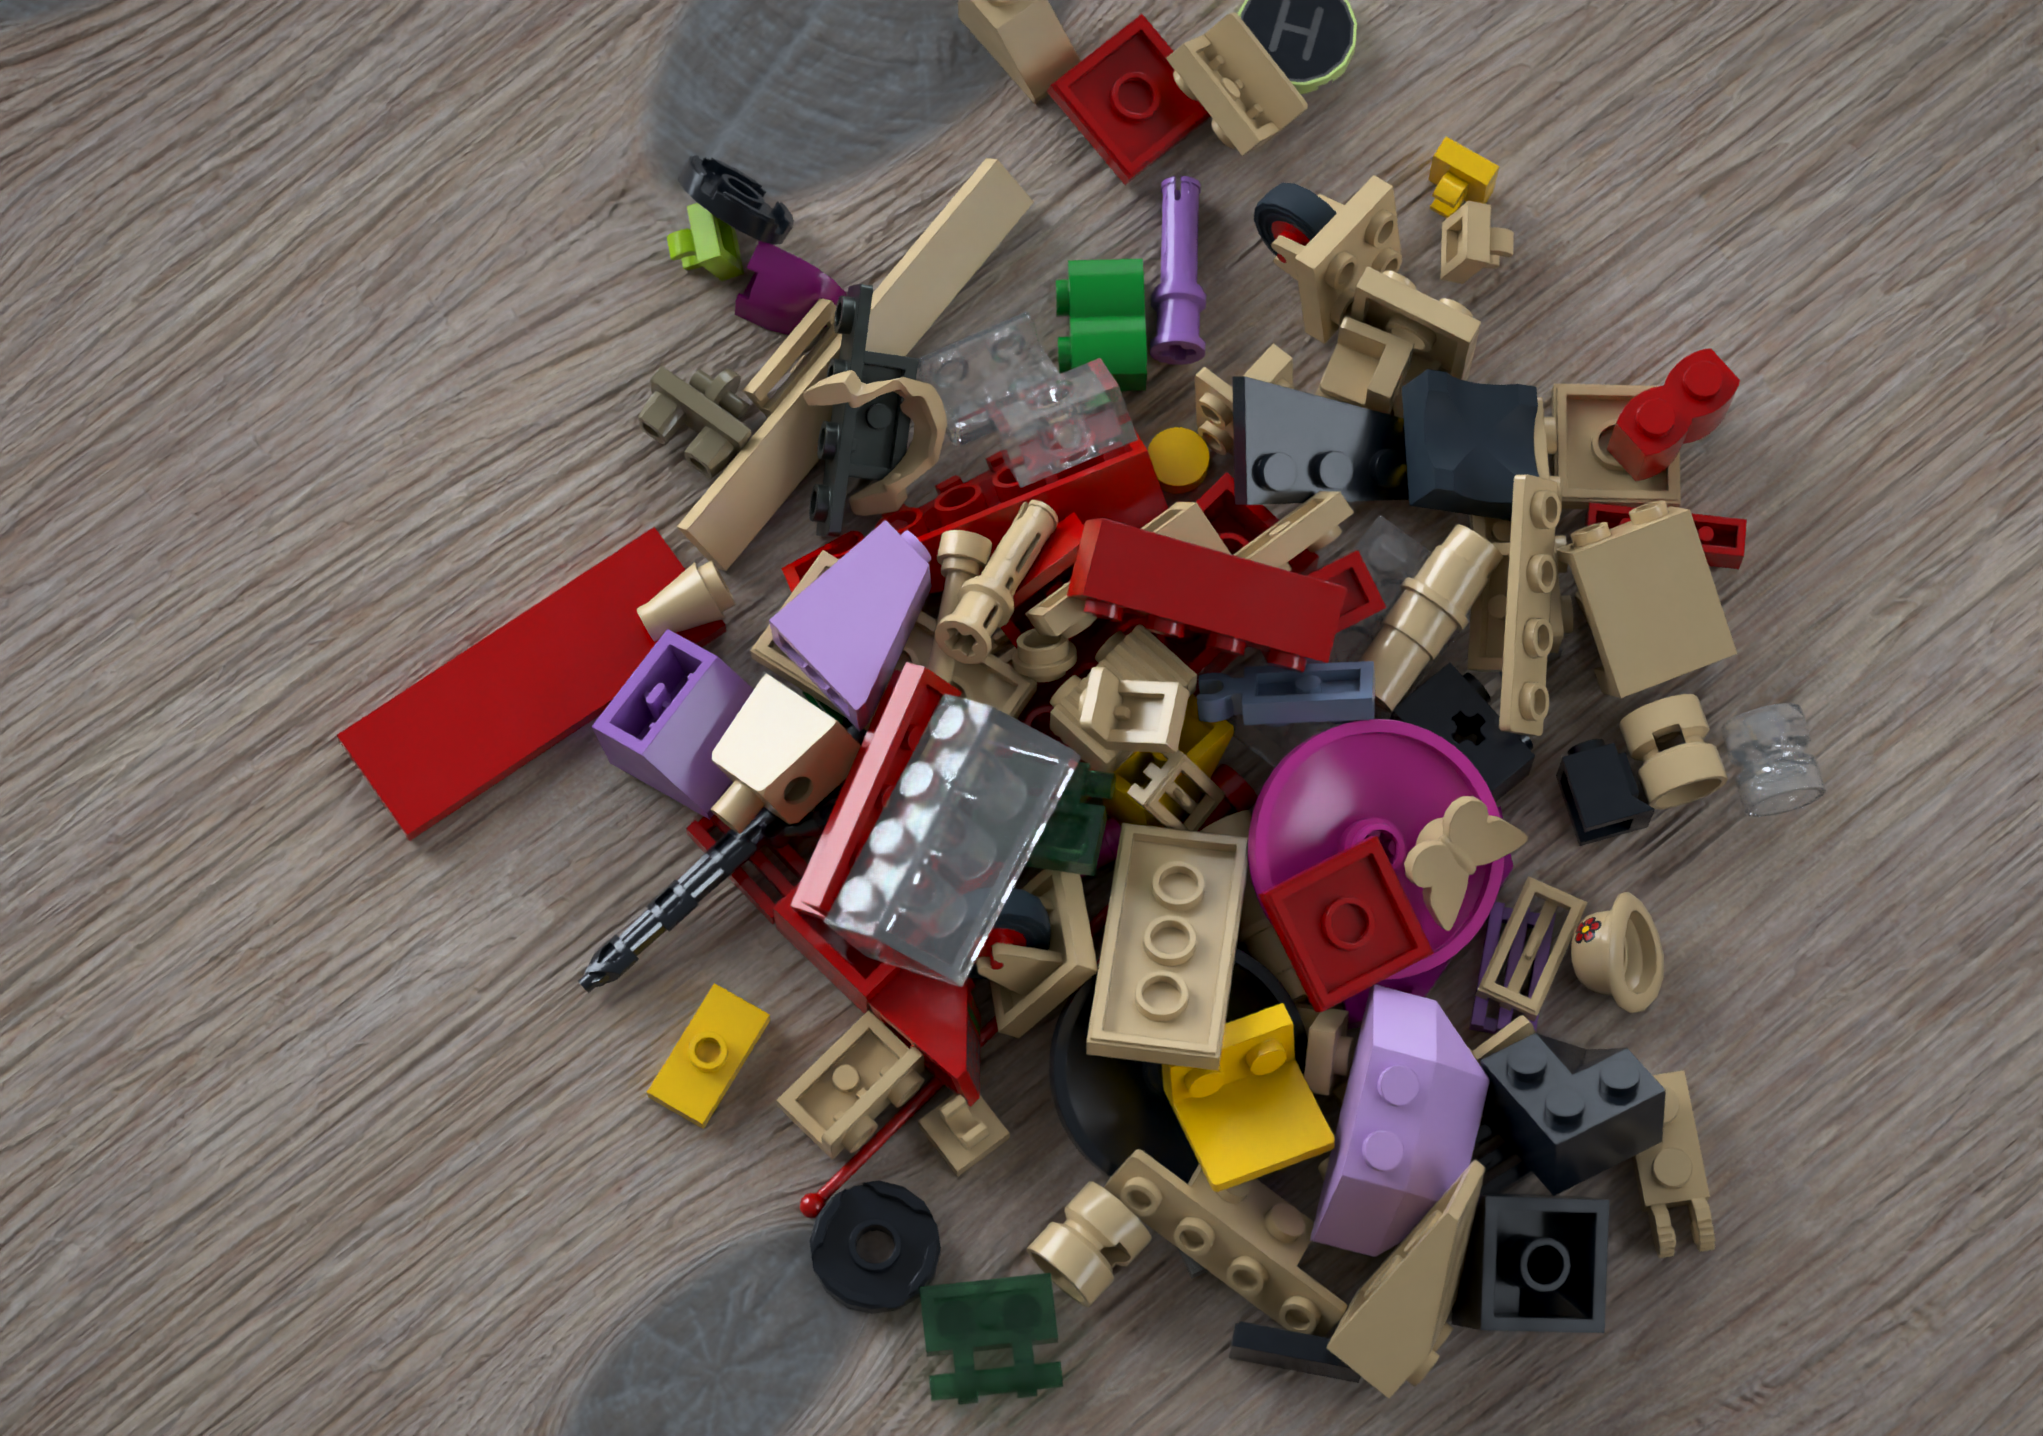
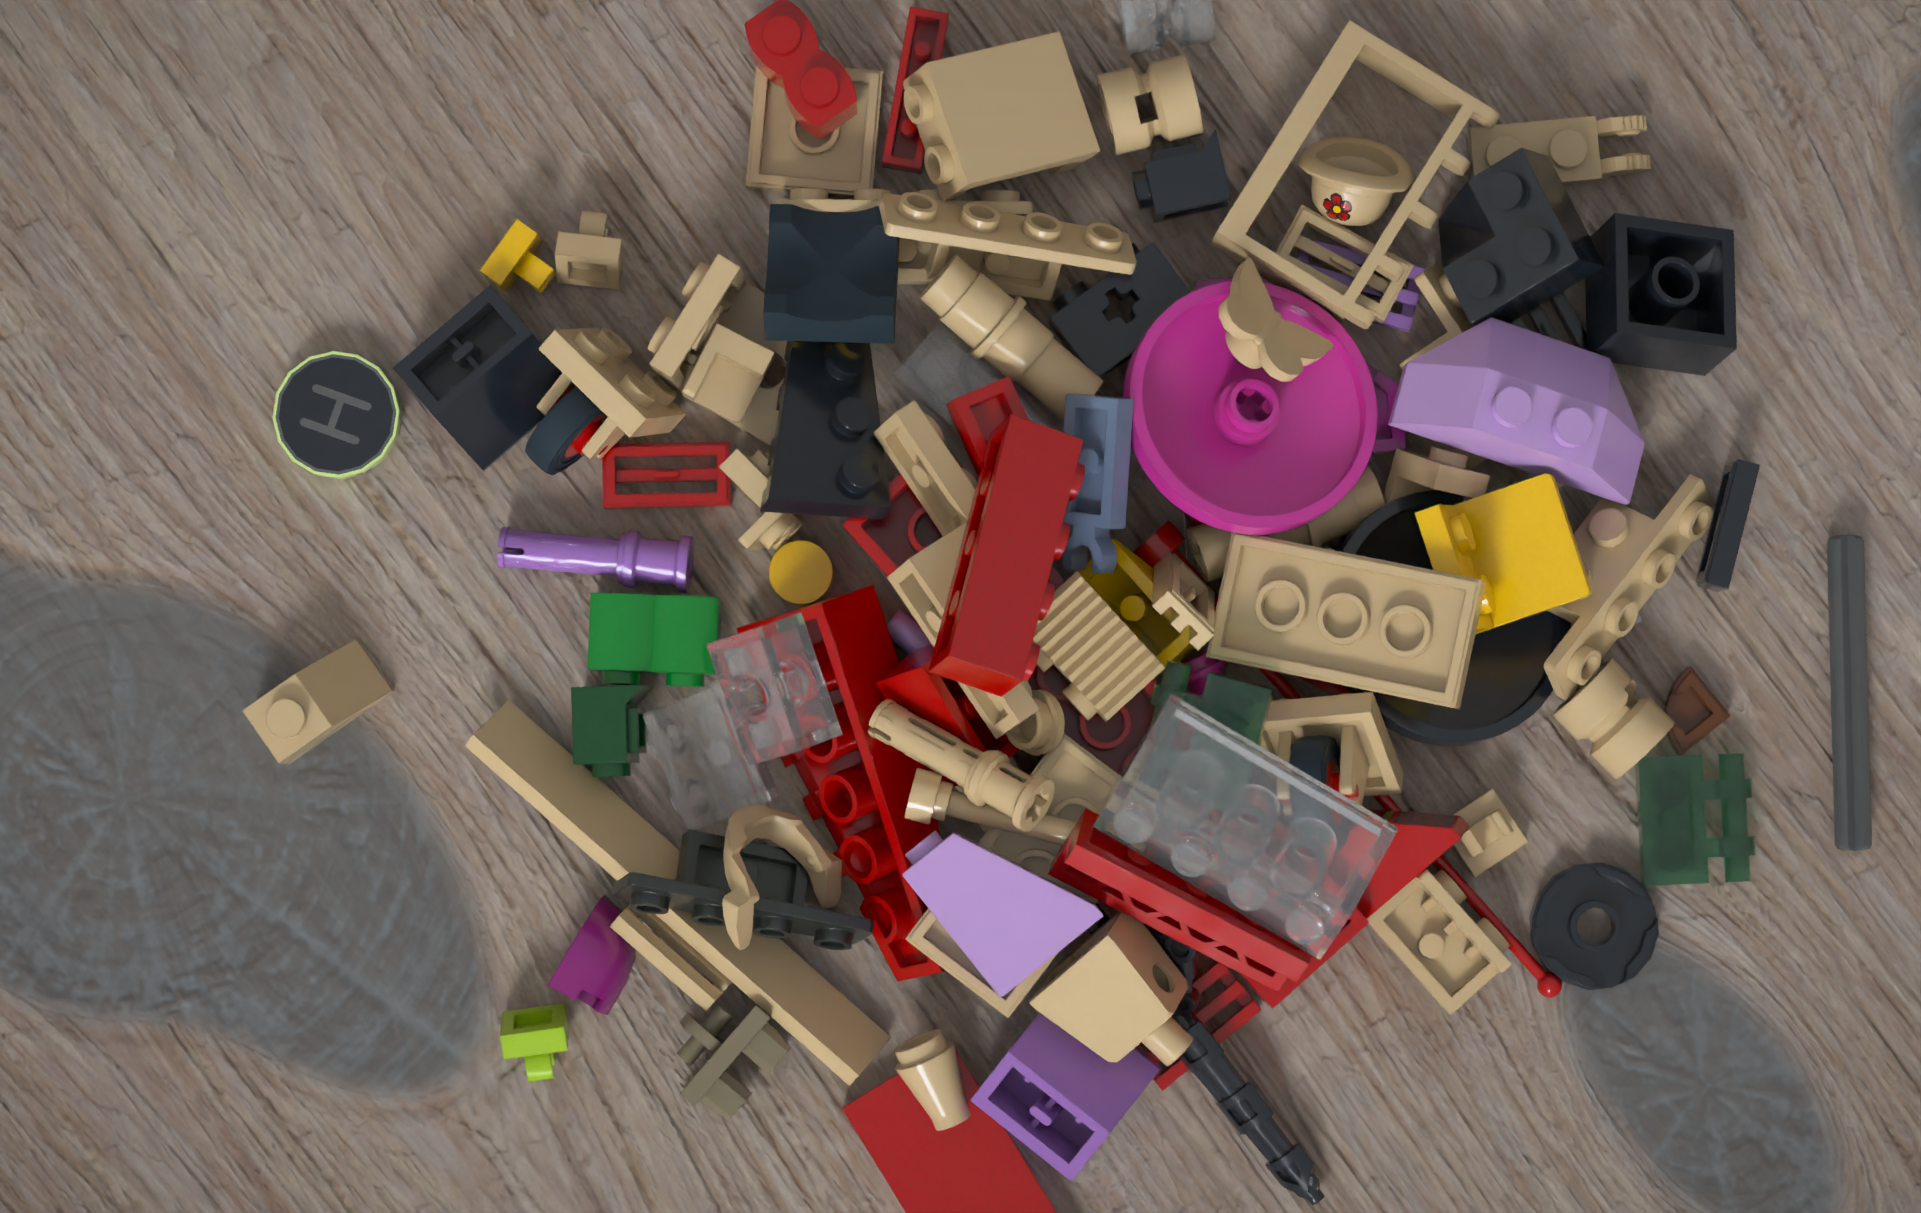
camera: 85 degrees left, 15 degrees up
yellow plate [647,983,771,1129] -> none
black tile [678,155,794,245] -> none
red plate [1047,14,1211,185] -> none
tan bracket [1078,667,1190,753] -> none
tan bracket [1166,12,1308,156] -> none
red plate [1258,835,1434,1012] -> none
tan slope [1326,1159,1485,1399] -> none
none -> black slope [393,284,562,471]
none -> dark green window [571,684,654,777]
none -> red tile [602,442,731,509]
none -> tan hinge [1210,20,1500,329]
none -> reddish brown tile [1664,666,1731,756]

